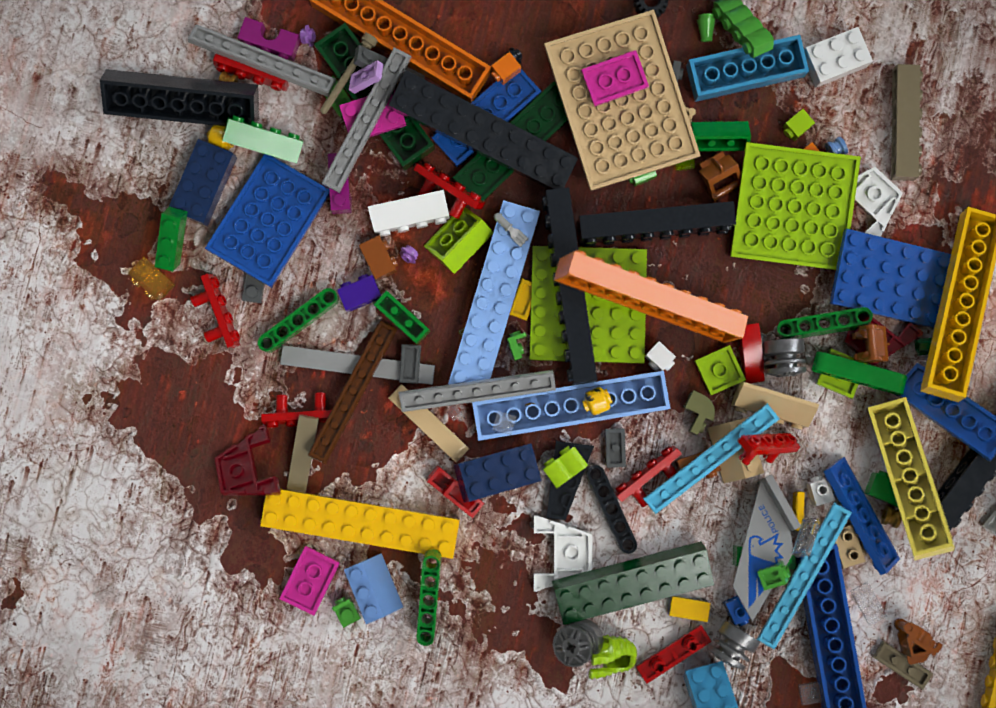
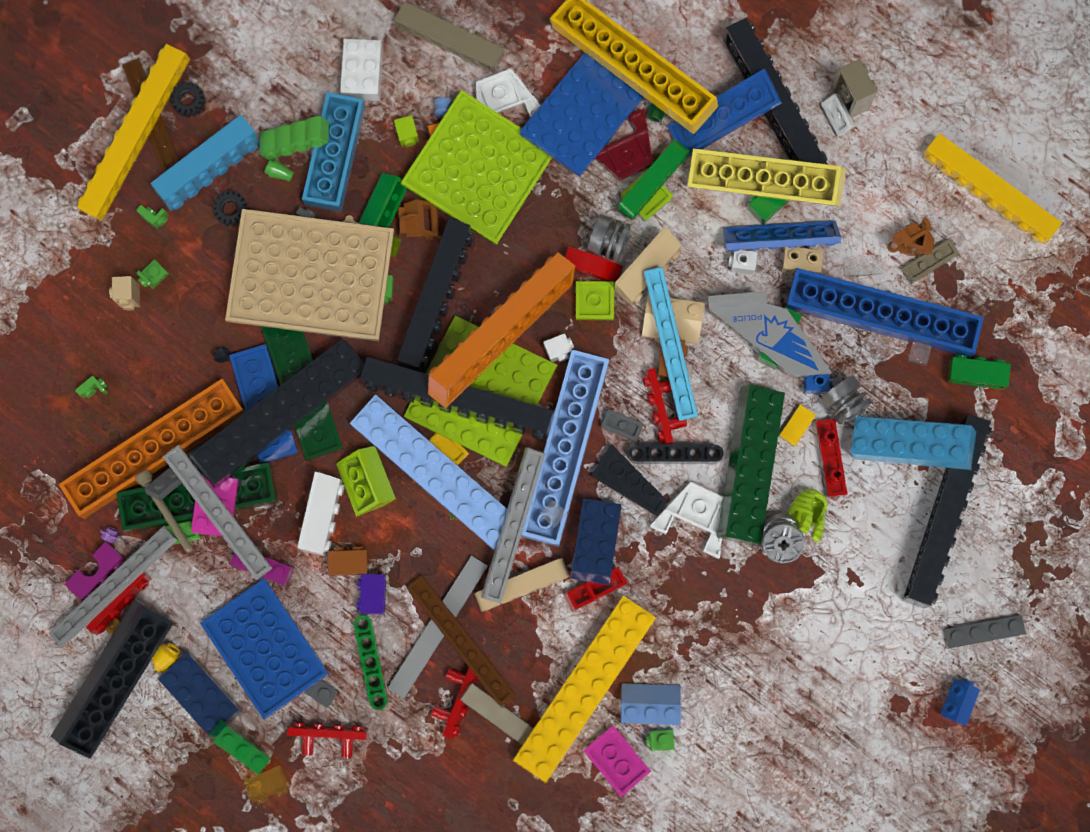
camera: 55 degrees left, 5 degrees down
dark red wing [214,424,281,495] -> none
brick [222,115,303,164] -> none
lavender plate [349,60,383,94] -> none
green brick [374,291,430,345] -> none
medium lavender plate [399,245,418,264] -> none
dark grey tile [399,344,421,384] -> none
red plate [414,162,485,219] -> none
green beam [417,549,442,646] -> none
clear plate [447,405,465,422] -> none
orange brick [491,52,521,85] -> none
light grey piece [494,213,528,247] -> none
bright green bracket [507,331,527,362] -> none
lime brick [542,446,588,488] -> none
dark pink plate [581,50,649,107] -> none
yellow head [582,387,612,415] -> none
olive brick [683,390,715,435] -> none
red plate [738,433,800,465] -> none
medium azure tile [757,503,852,650] -> none
bright green bracket [757,561,791,590] -> none
green beam [777,307,873,339] -> none
yellow tile [792,492,805,531] -> none
clear tile [792,518,821,557] -> none
dark orange piece [852,324,890,363] -> none
pearl gold wheel [881,506,902,528] -> none

